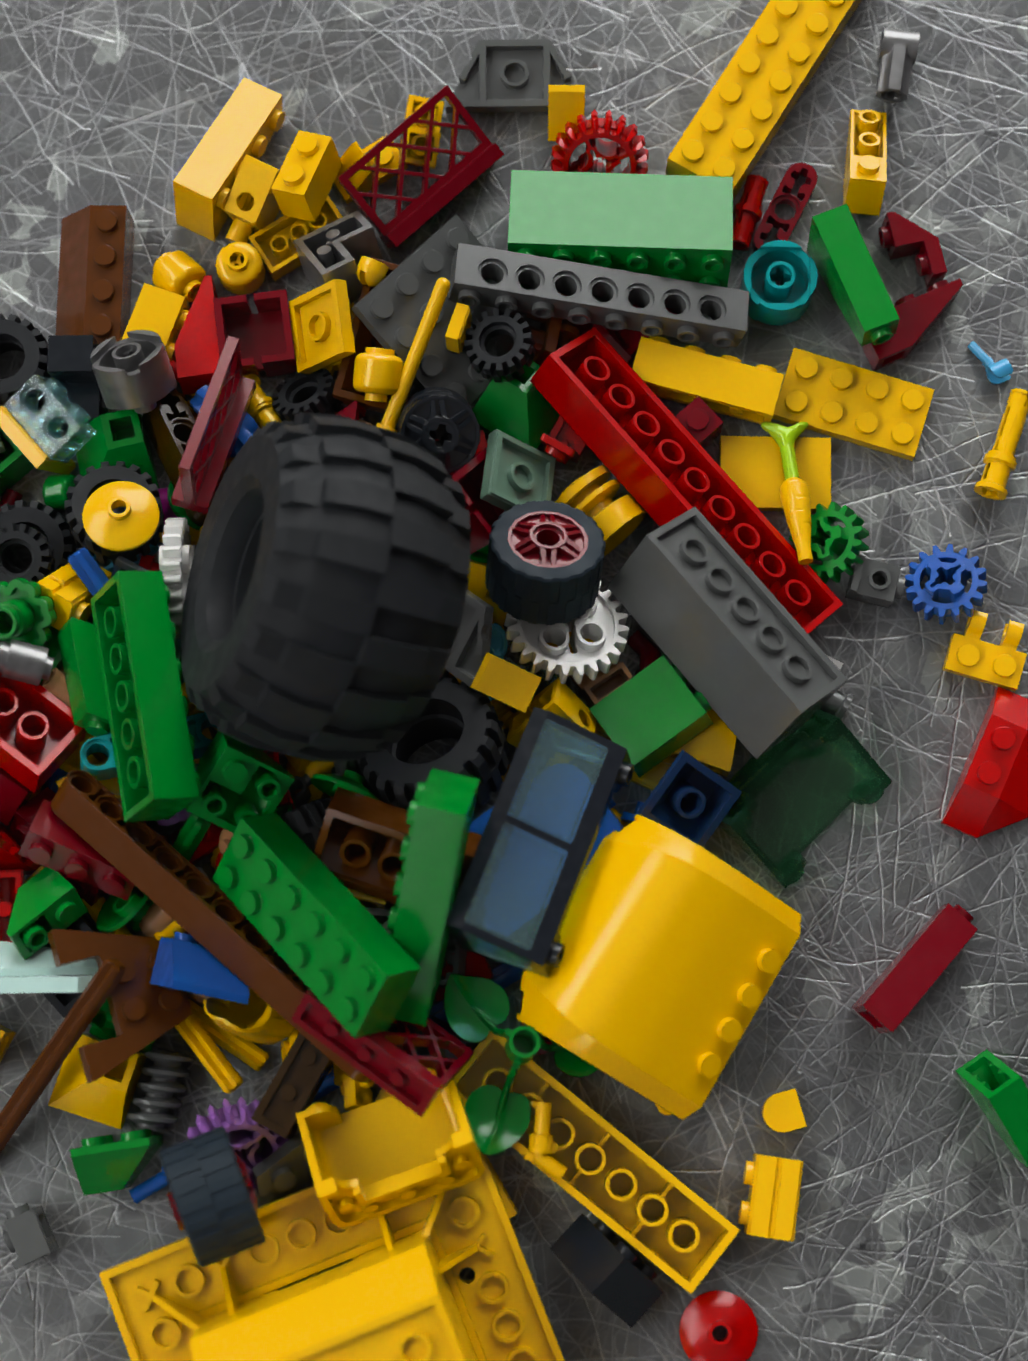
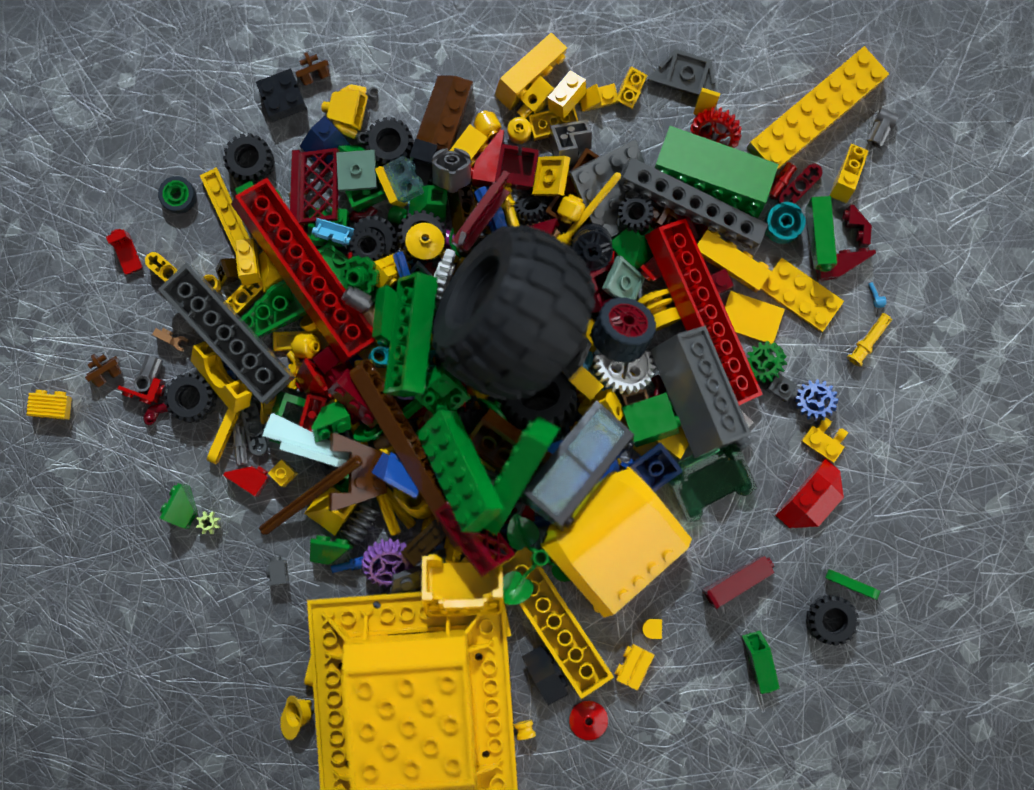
camera: 15 degrees right, 5 degrees up
black wheel [159,1126,266,1267] -> none
dark red fence [336,85,504,248] -> none
yellow hinge [356,256,389,287] -> none
yellow tile [445,302,472,354] -> none
yellow piece [523,1101,567,1181] -> none
yellow piece [760,422,813,565] -> none

